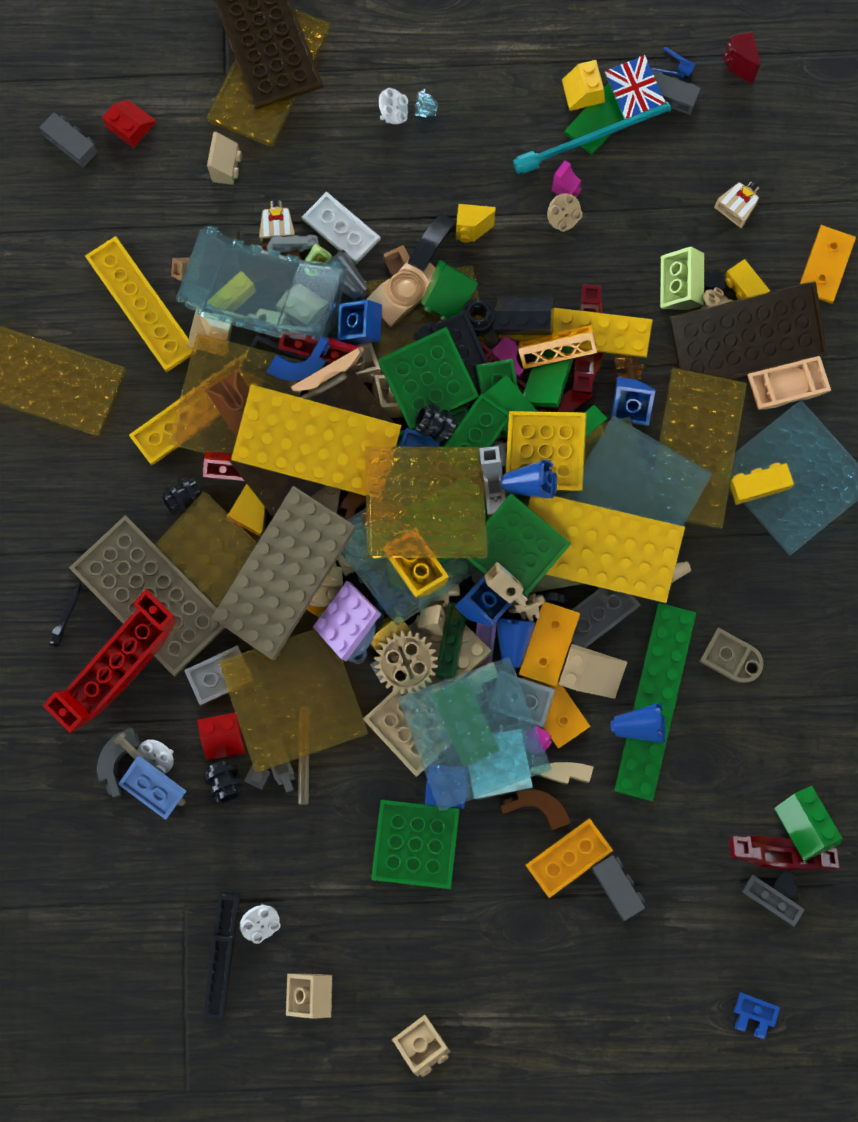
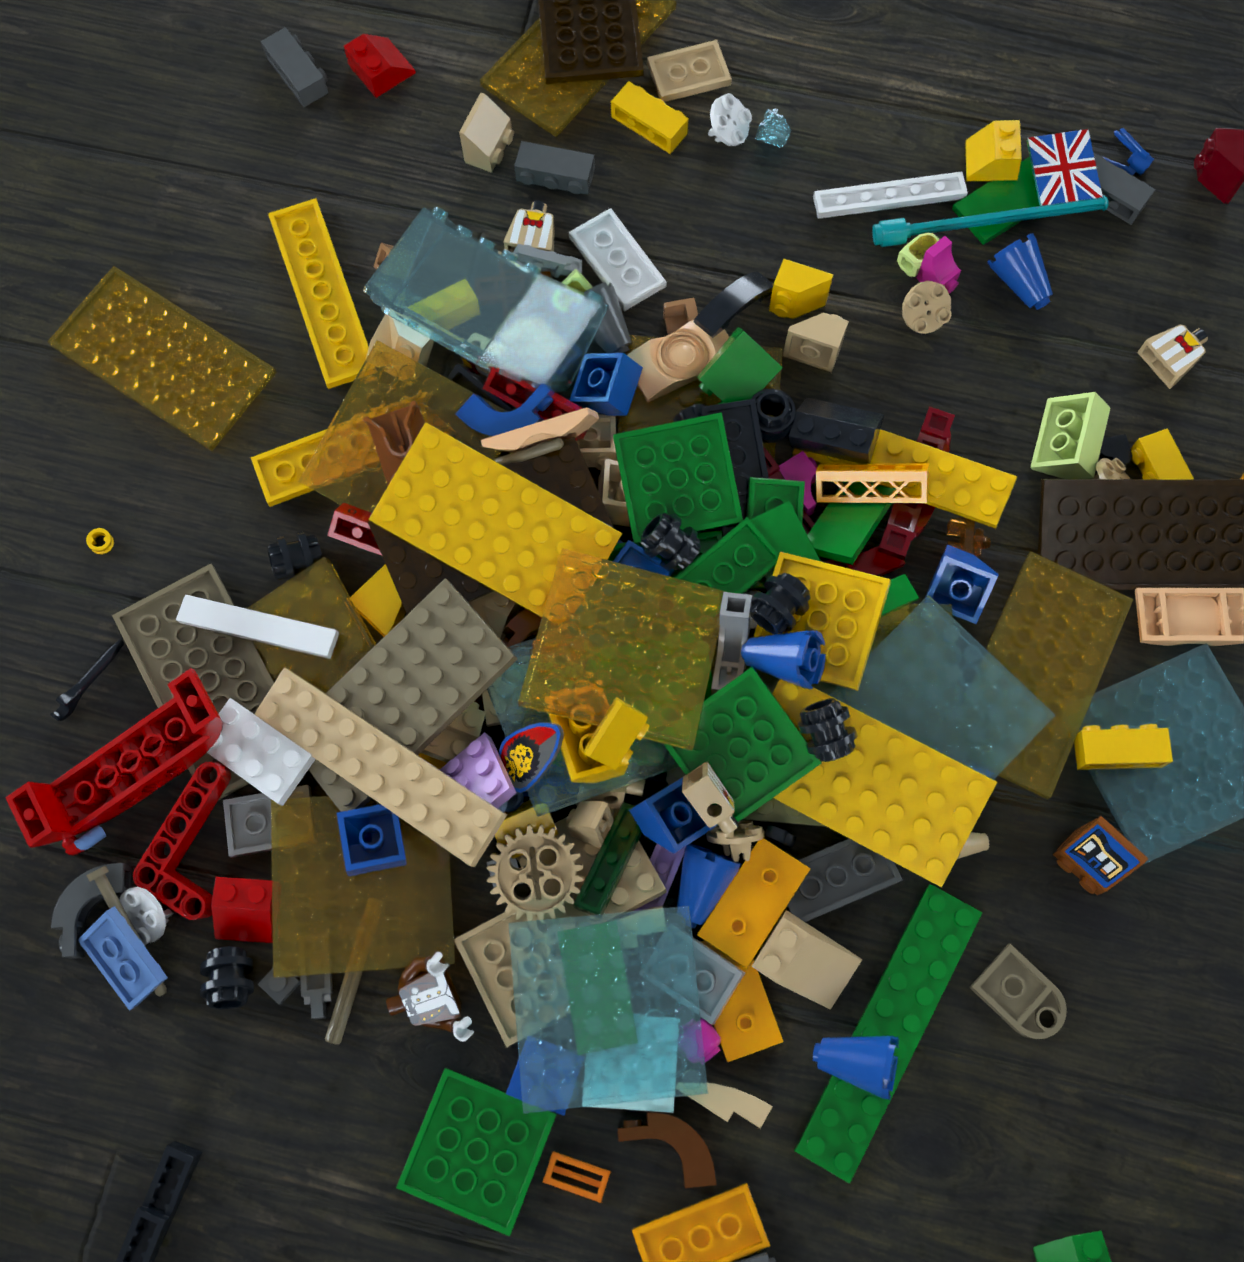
camera: 15 degrees right, 5 degrees down
white plate [240,904,280,944] -> none
none -> medium blue arm [62,825,106,856]
none -> yellow bush [86,528,114,555]
none -> red beam [133,762,231,920]
none -> white tile [176,594,339,659]
none -> white plate [207,698,315,806]
none -> tan plate [254,667,507,867]
none -> blue slope [337,804,407,877]
none -> torso [386,952,474,1041]
none -> shield [499,722,564,793]
none -> dark grey brick [514,141,595,195]
none -> orange tile [543,1151,611,1203]
none -> yellow slope [584,697,650,770]
none -> yellow brick [611,81,689,154]
none -> tan plate [647,40,731,102]
none -> black piece [750,573,810,635]
none -> tan slope [783,313,849,373]
none -> black piece [798,698,858,762]
none -> white plate [813,172,968,219]
none -> rock [897,233,940,277]
none -> blue cone [987,234,1053,310]
none -> slope [1053,816,1148,895]

